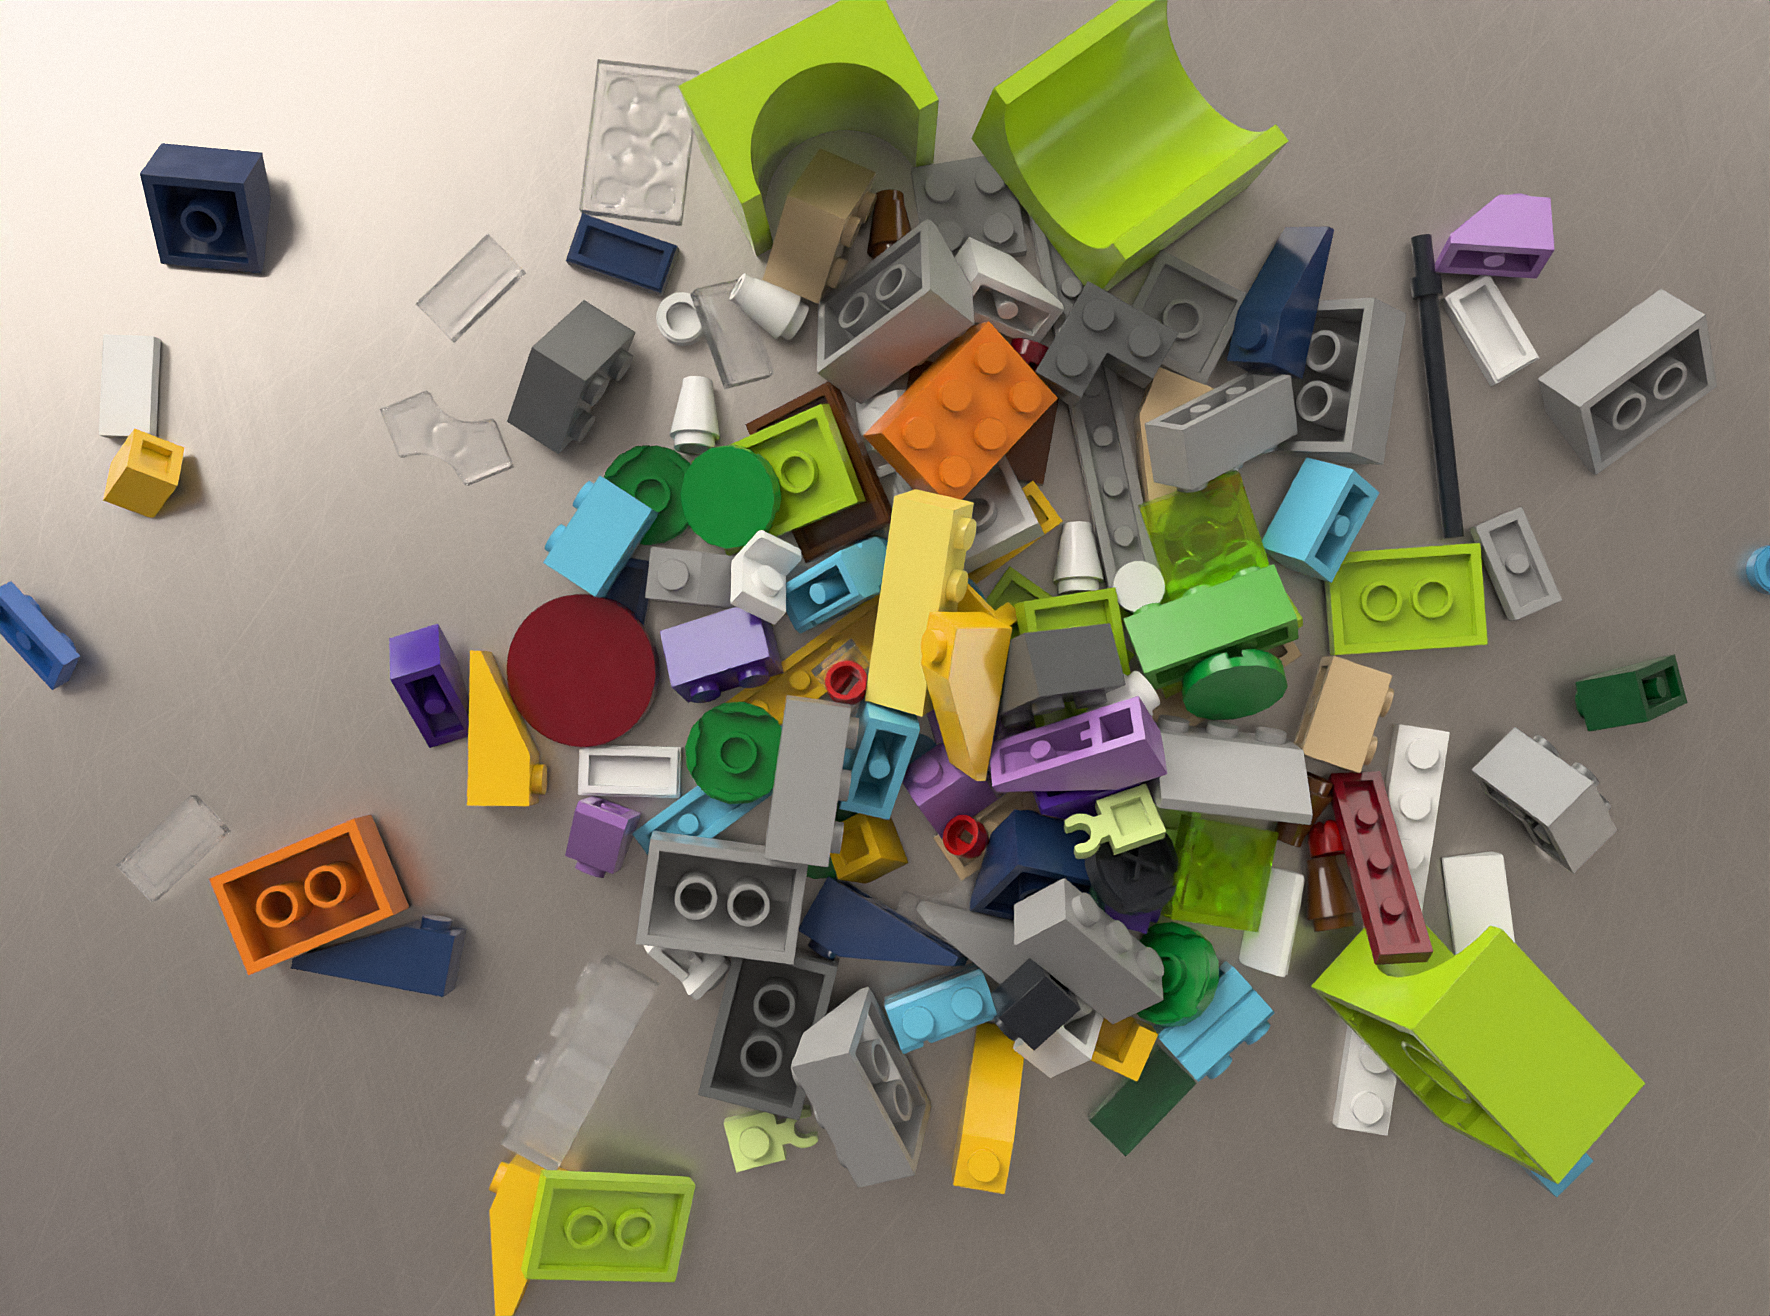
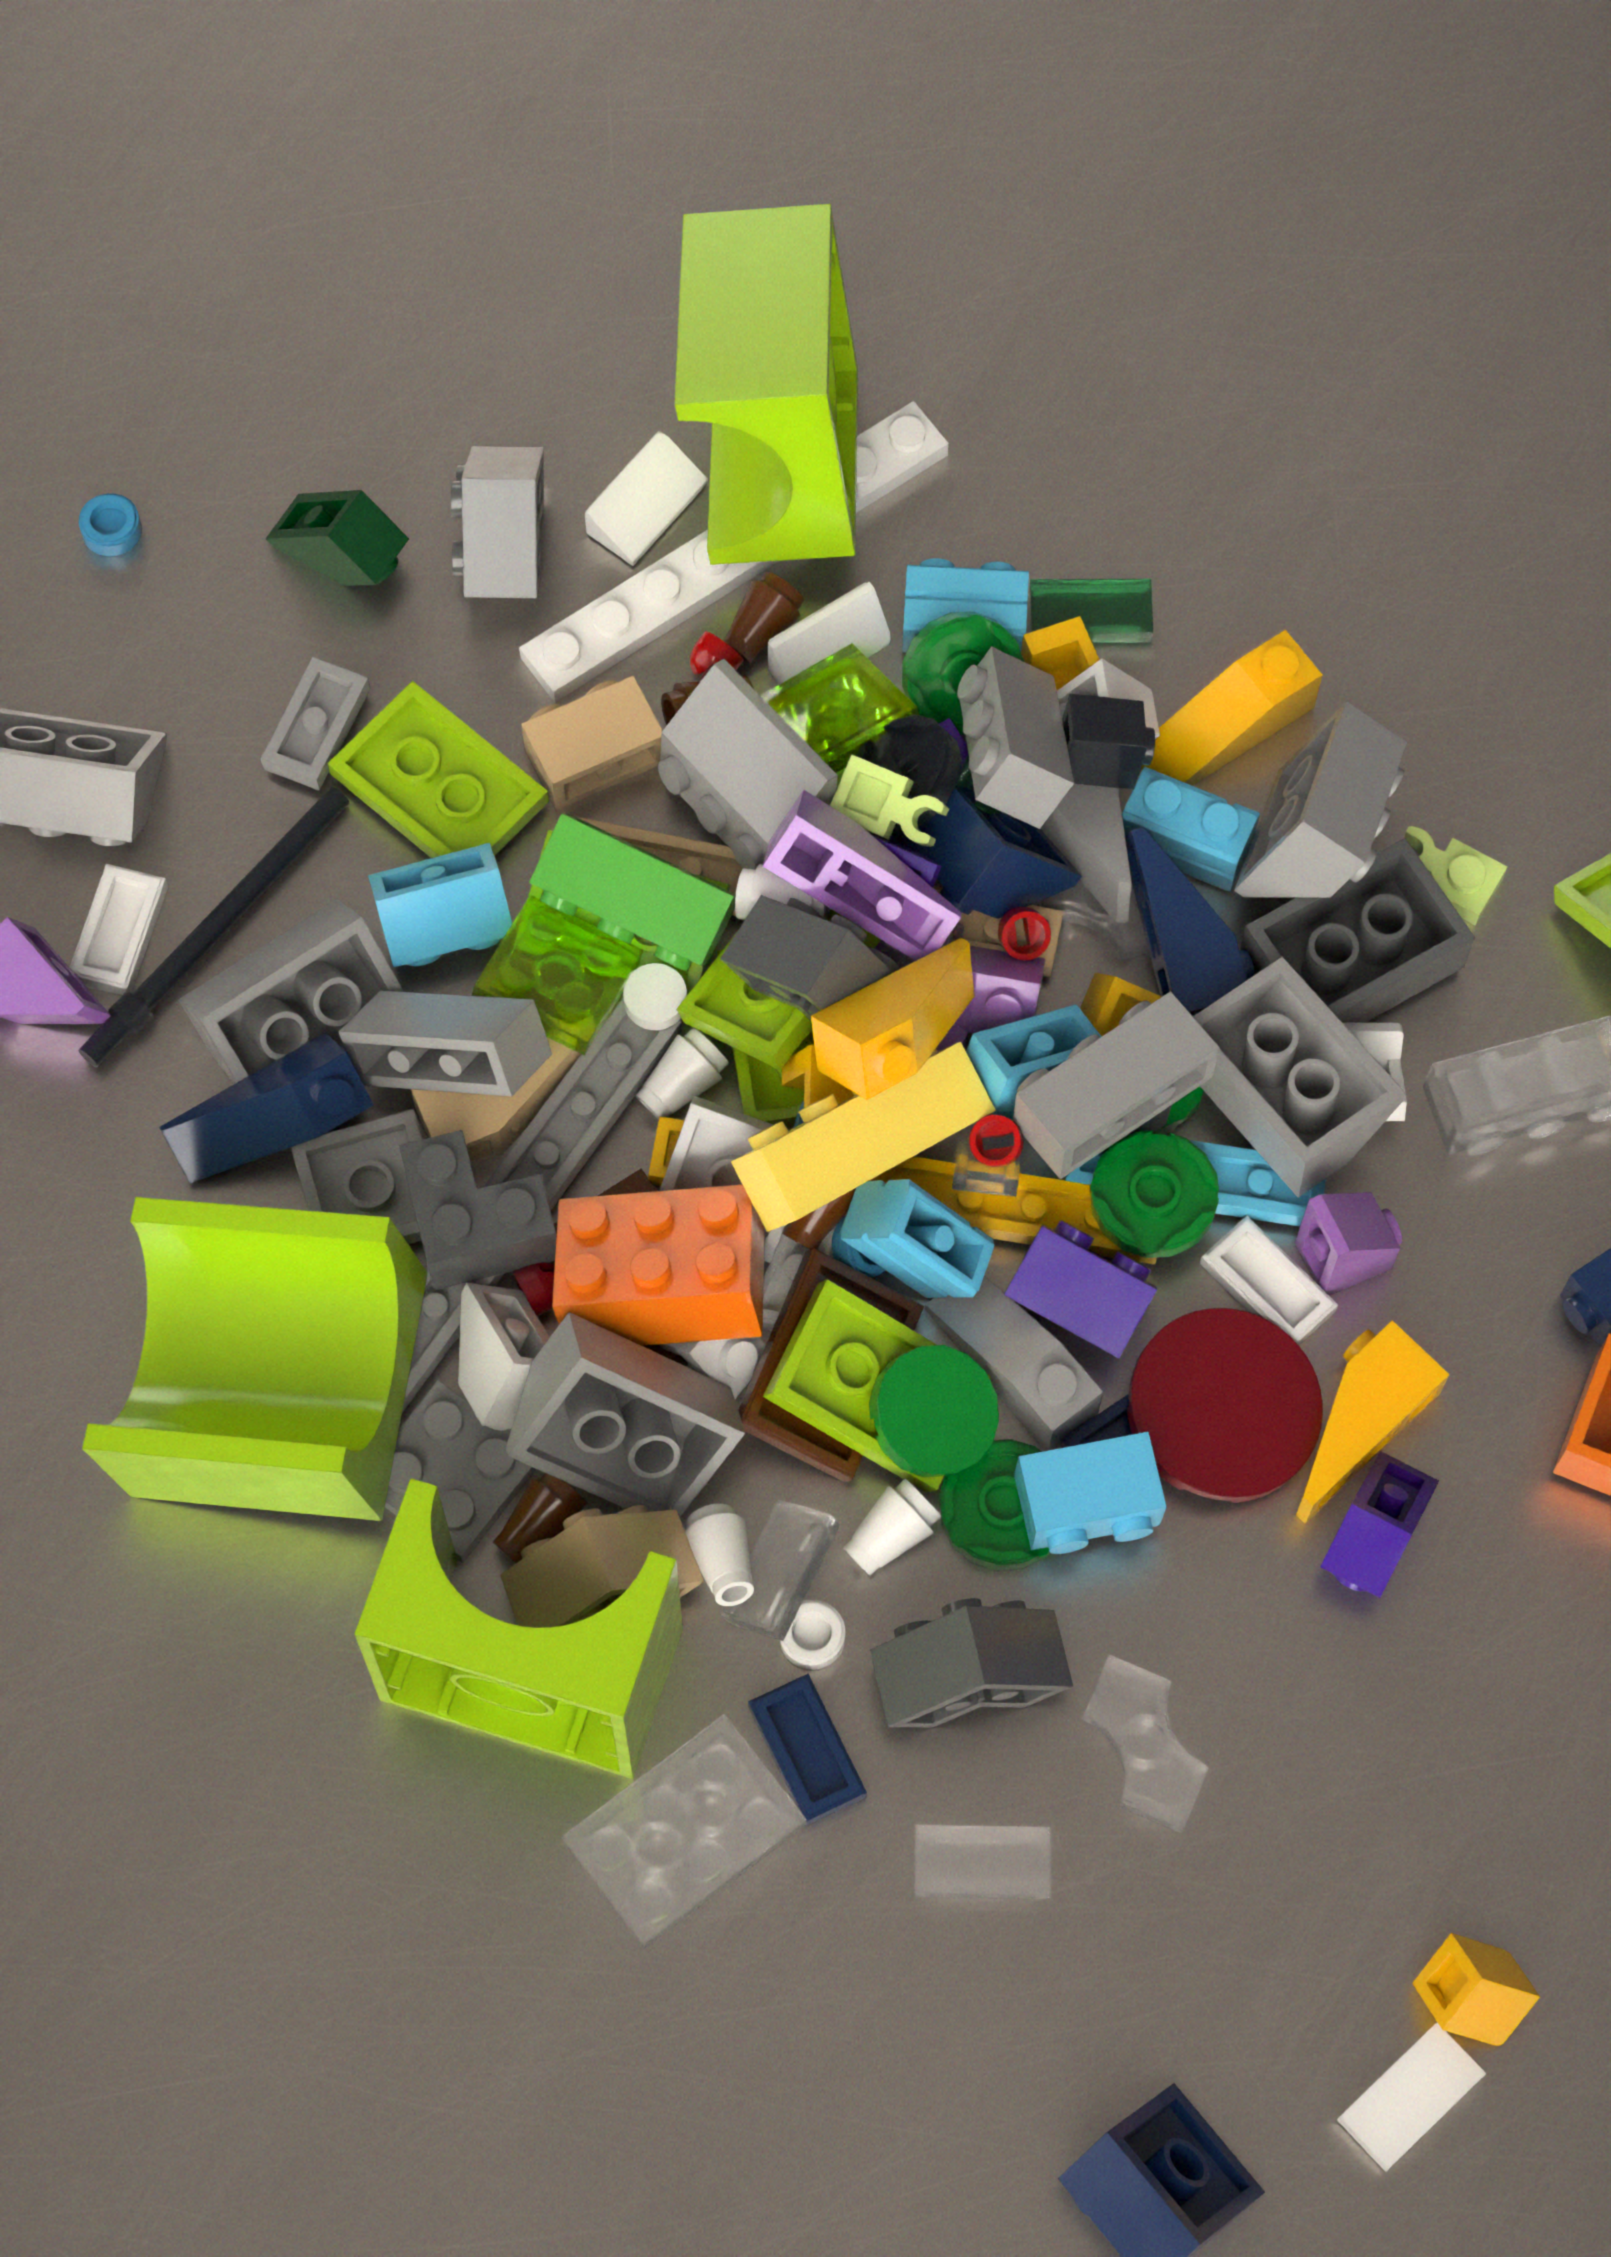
camera: 140 degrees left, 20 degrees down
white bracket [730,530,801,625] -> none
green tile [1181,649,1288,720] -> none
plate [1328,771,1433,965] -> none

